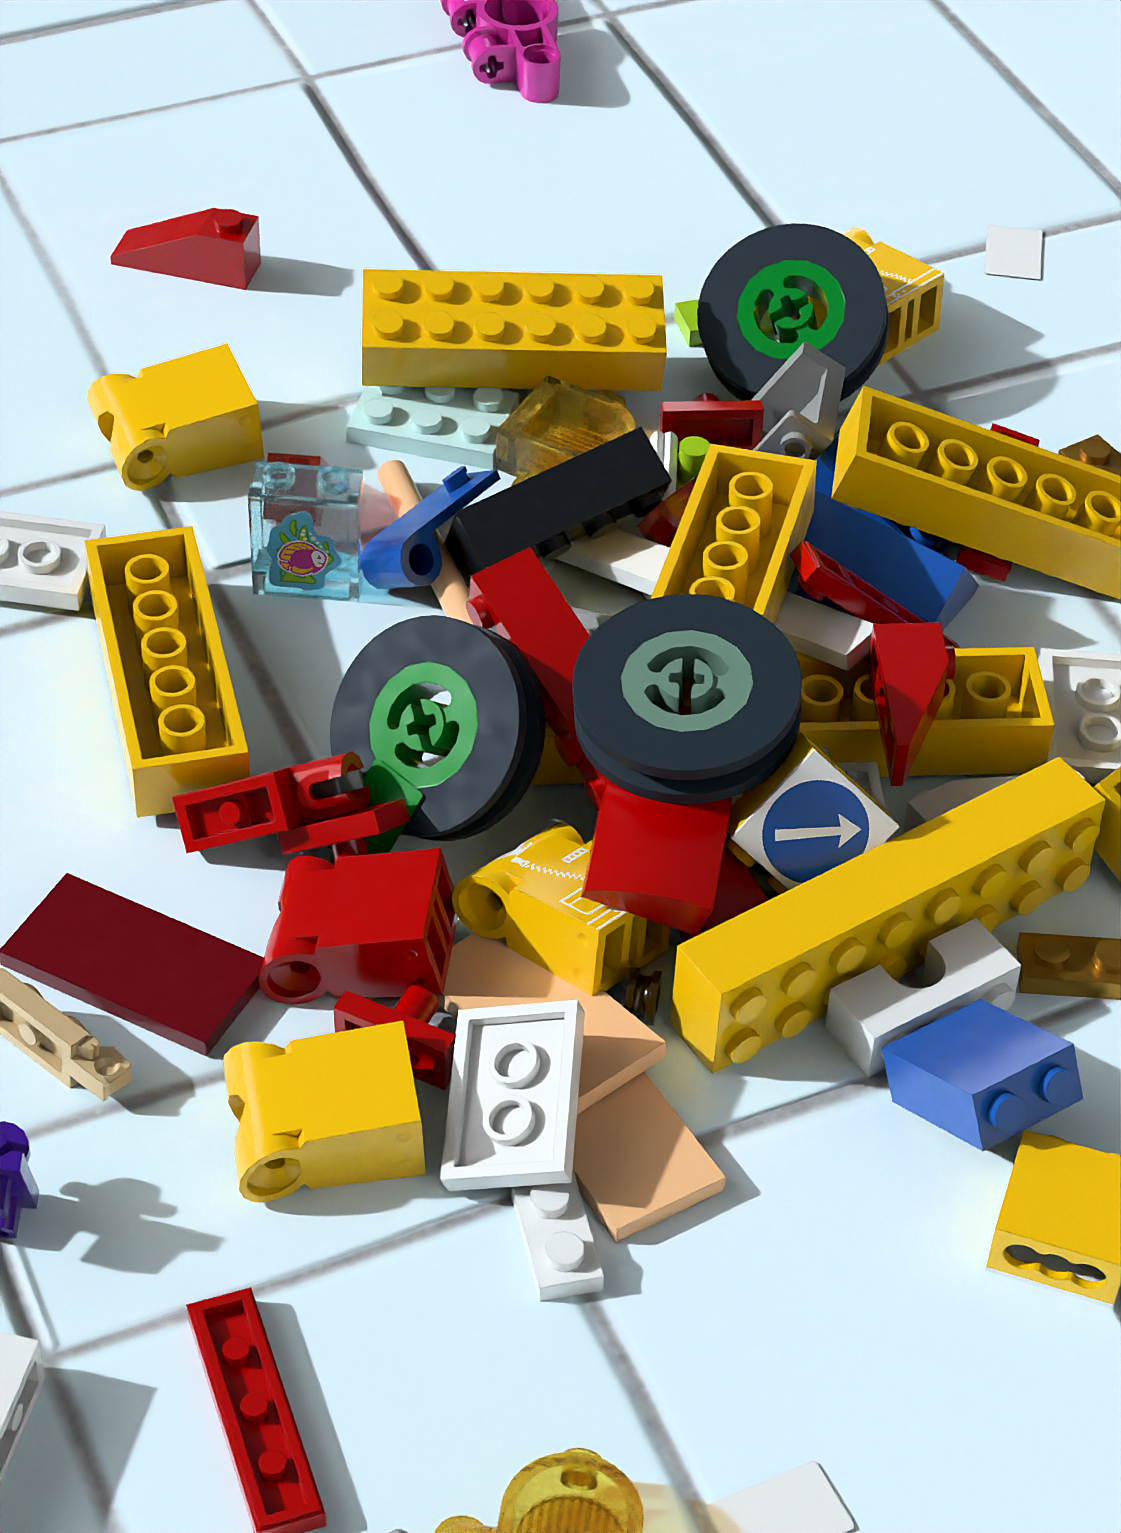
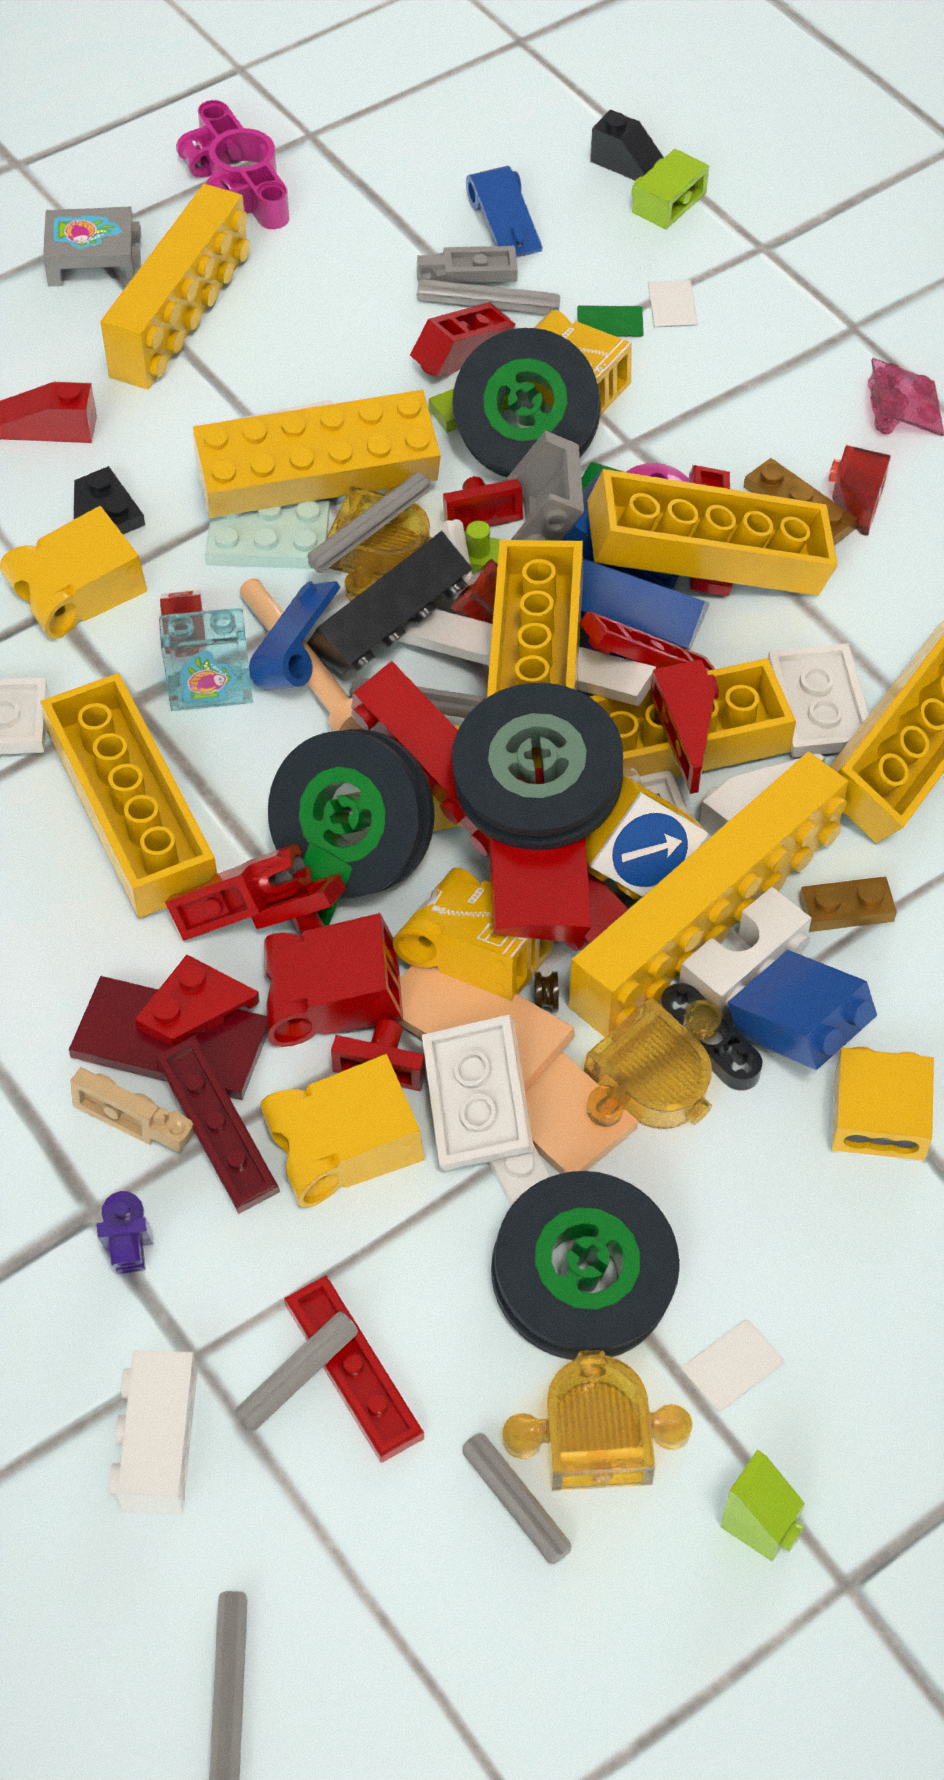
camera: 10 degrees left, 10 degrees up
none -> light grey panel [43,207,142,286]
none -> black wing [74,466,145,534]
none -> yellow brick [100,183,250,390]
none -> red wing [135,954,260,1047]
none -> dark red tile [154,1035,280,1214]
none -> light grey axle [235,1312,358,1431]
none -> light grey axle [307,472,430,573]
none -> red slope [410,302,516,378]
none -> light grey hinge [416,246,518,283]
none -> light grey axle [417,279,560,315]
none -> blue door [466,165,543,258]
none -> black wheel [491,1171,679,1361]
none -> green sticker [577,305,644,337]
none -> clear yellow piece [583,997,722,1129]
none -> black slope [590,109,664,181]
none -> lime brick [631,148,709,230]
none -> black beam [660,983,763,1091]

